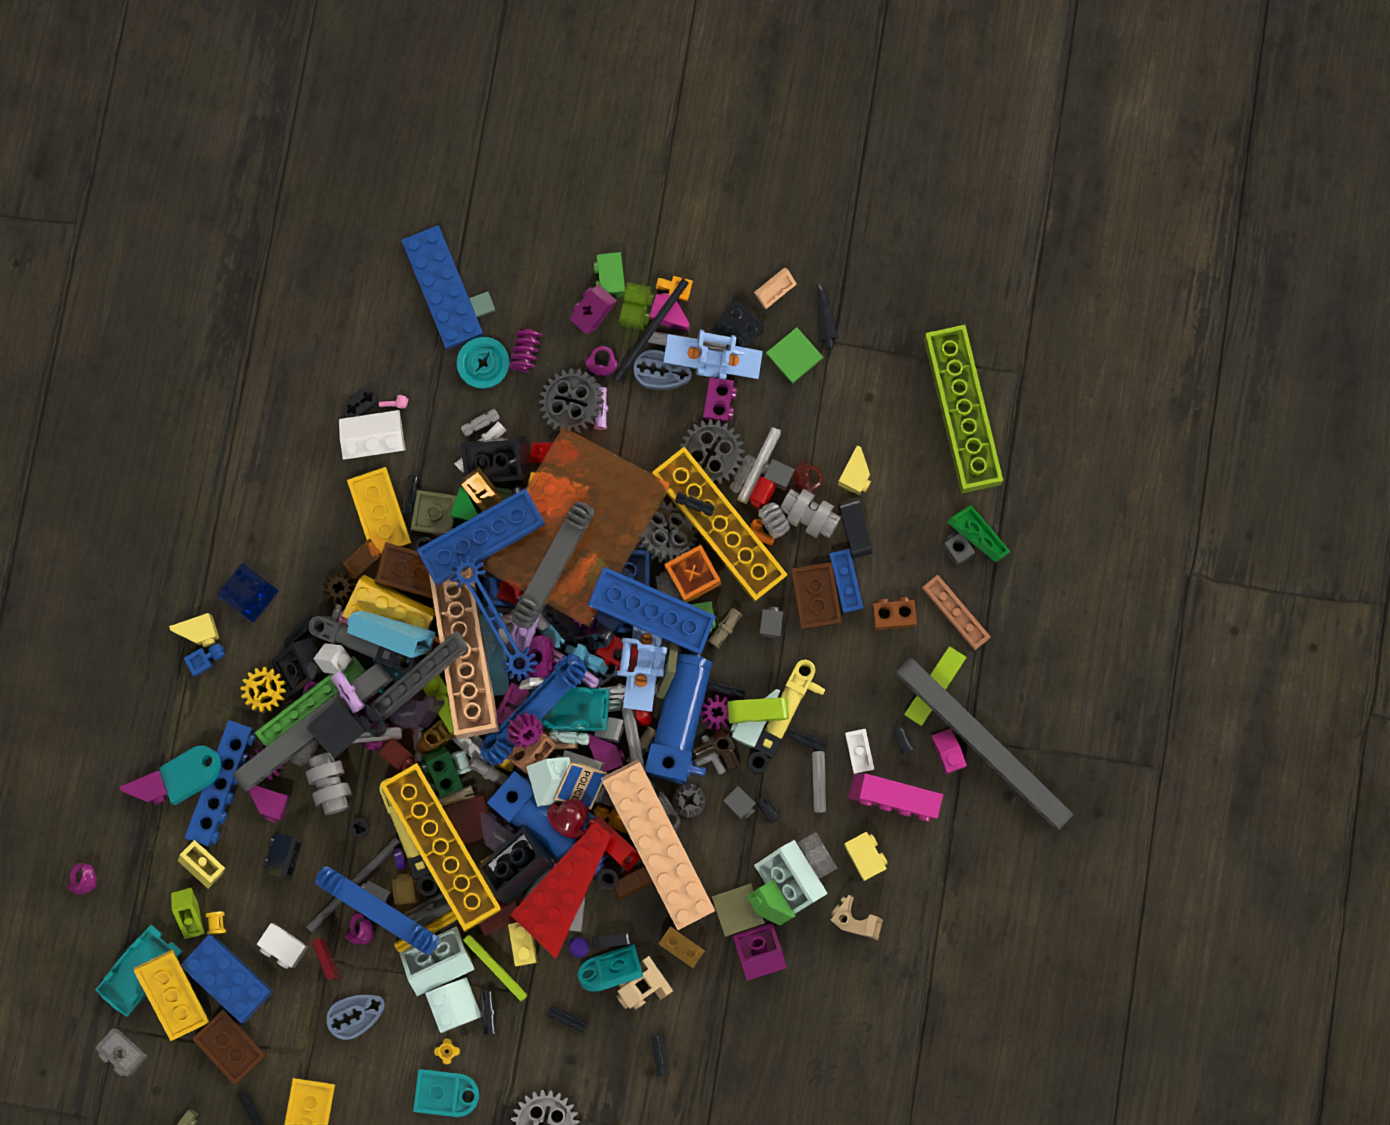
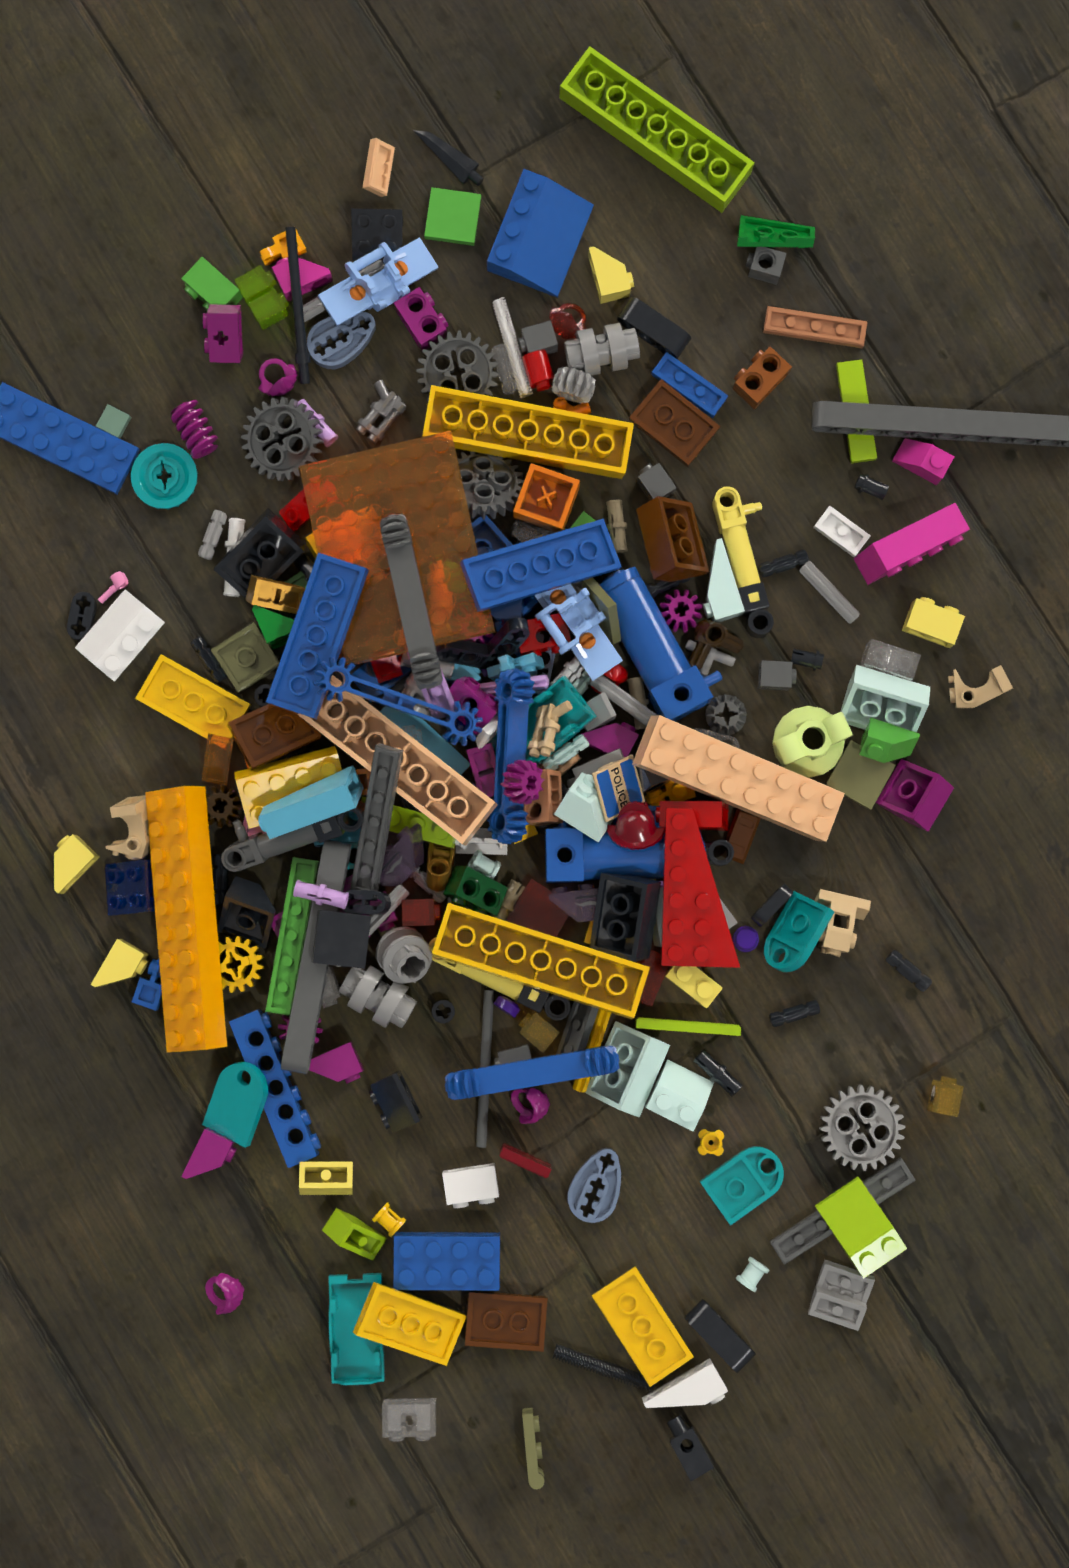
camera: 50 degrees left, 5 degrees up
white brick [313,643,352,674] -> none
light grey pin [468,755,509,787] -> none
pearl gold brick [659,927,705,968] -> none
black axle [675,492,715,516] -> none
lime beam [727,698,789,723] -> none
none -> light yellow slope [54,834,100,894]
none -> tan tile [106,795,150,860]
none -> light orange brick [145,786,227,1053]
none -> flat silver piece [356,380,406,444]
none -> light grey piece [376,926,432,984]
none -> blue slope [487,169,594,298]
none -> tan piece [528,700,573,757]
none -> reddish brown slope [636,496,710,582]
none -> yellowish green piece [772,706,853,778]

